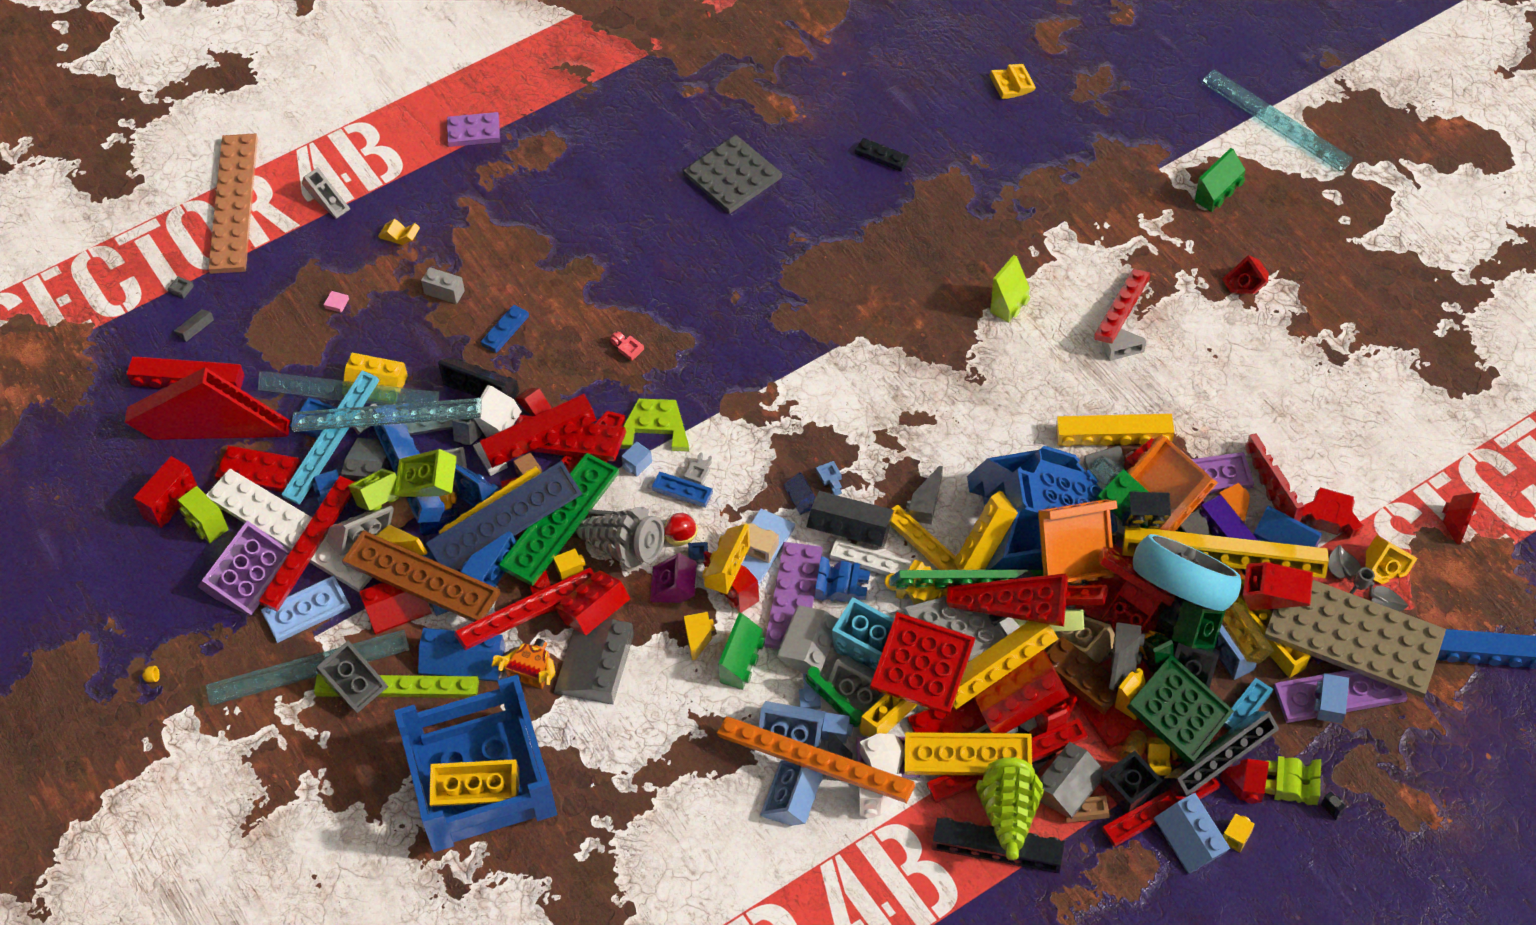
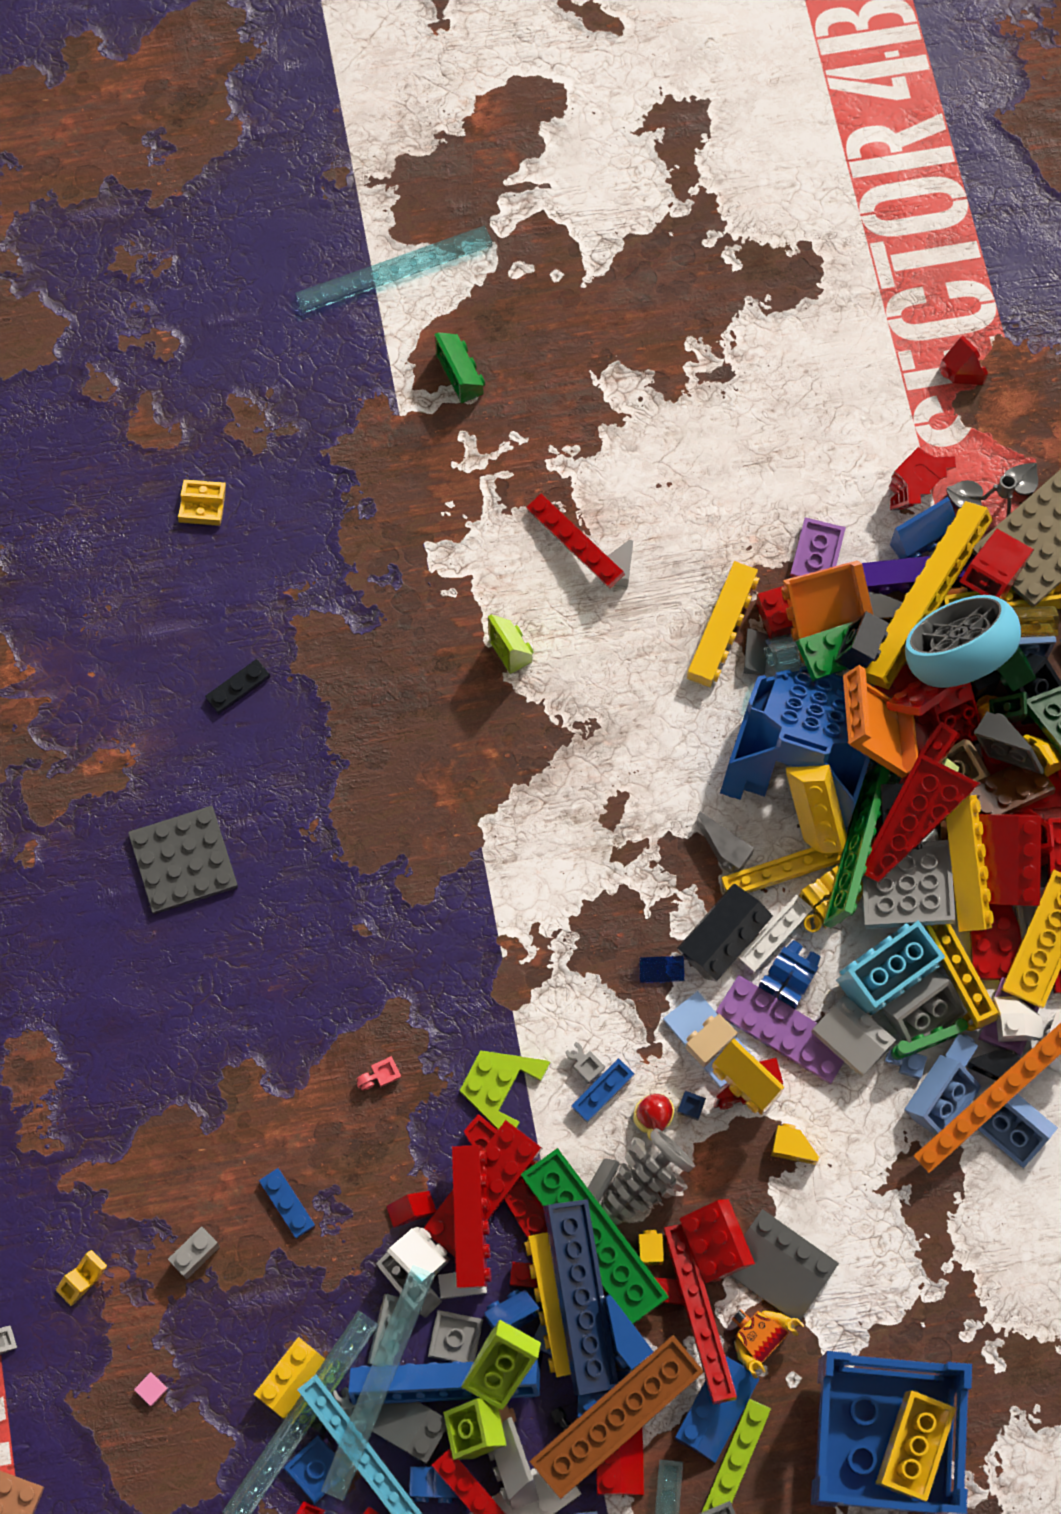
camera: 70 degrees left, 15 degrees up
yellow slope [376,524,428,556] -> none
black slope [438,357,519,399] -> none
medium nougat brick [514,453,542,477] -> none
medium blue brick [621,442,652,476] -> none
magenta slope [650,553,697,603] -> none
green slope [718,613,765,690] -> none
medium blue plate [816,461,842,495] -> none
red plate [870,612,976,715] -> none
orange slope [1219,483,1250,524] -> none
red slope [1222,255,1269,294] -> none
red wing [1245,433,1305,522] -> none
yellow slope [1366,534,1418,584] -> none

